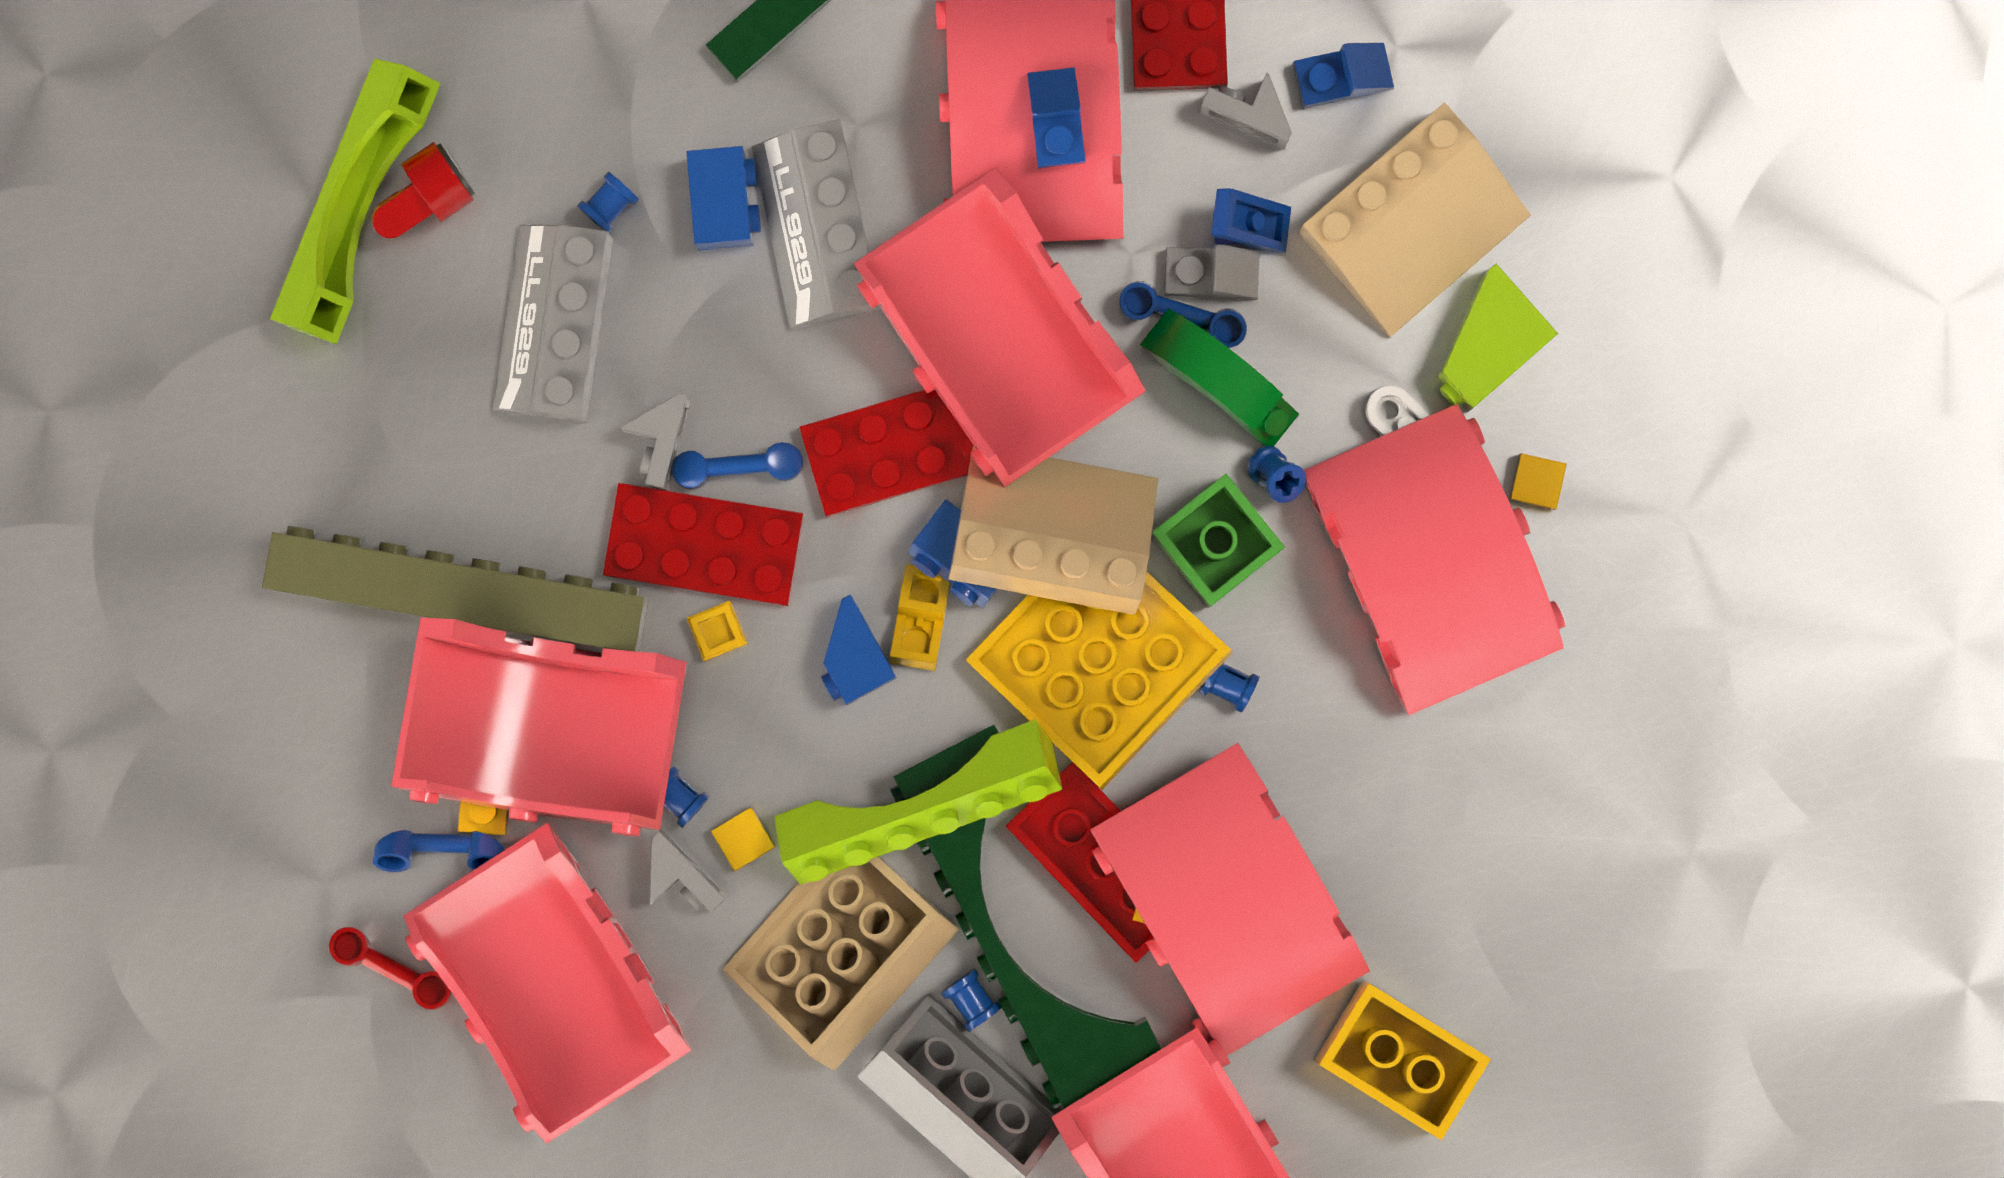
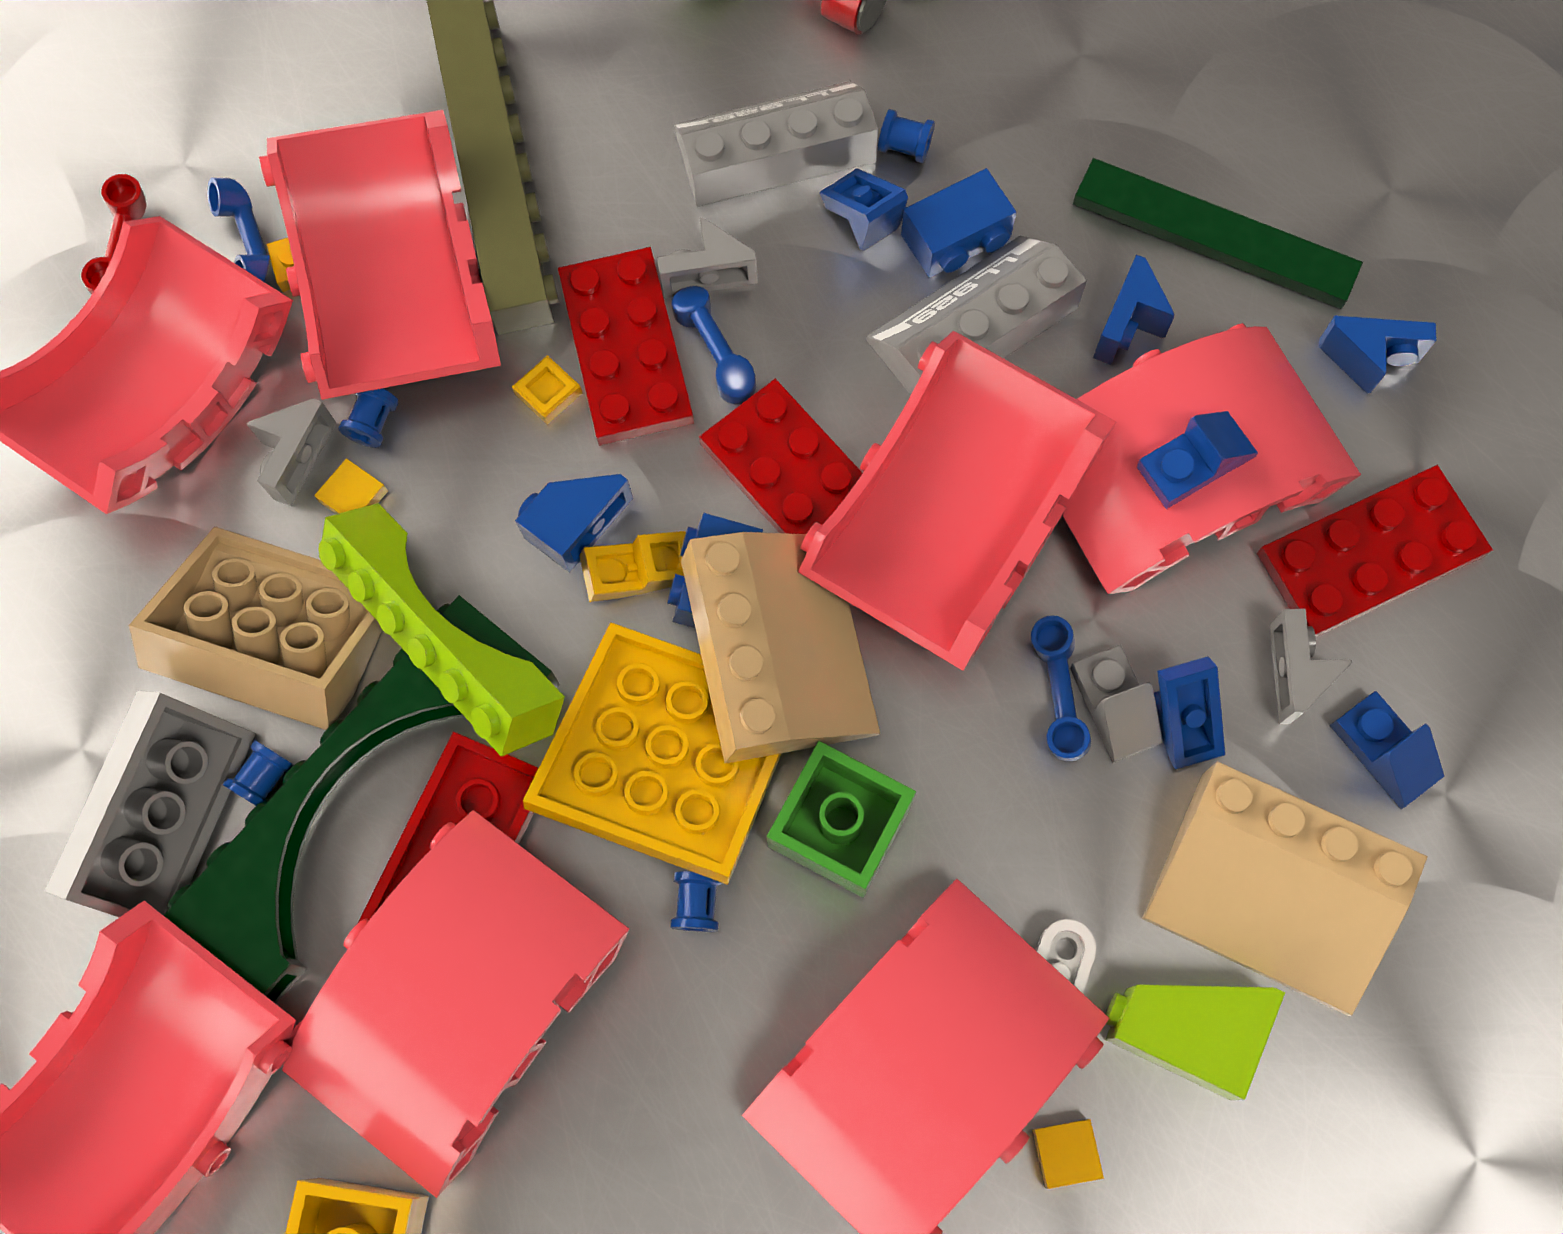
camera: 70 degrees right, 15 degrees down
green arch [1140,308,1299,447] -> none
blue bush [1247,446,1306,503] -> none
none -> blue slope [819,168,908,251]
none -> blue slope [1093,254,1174,365]

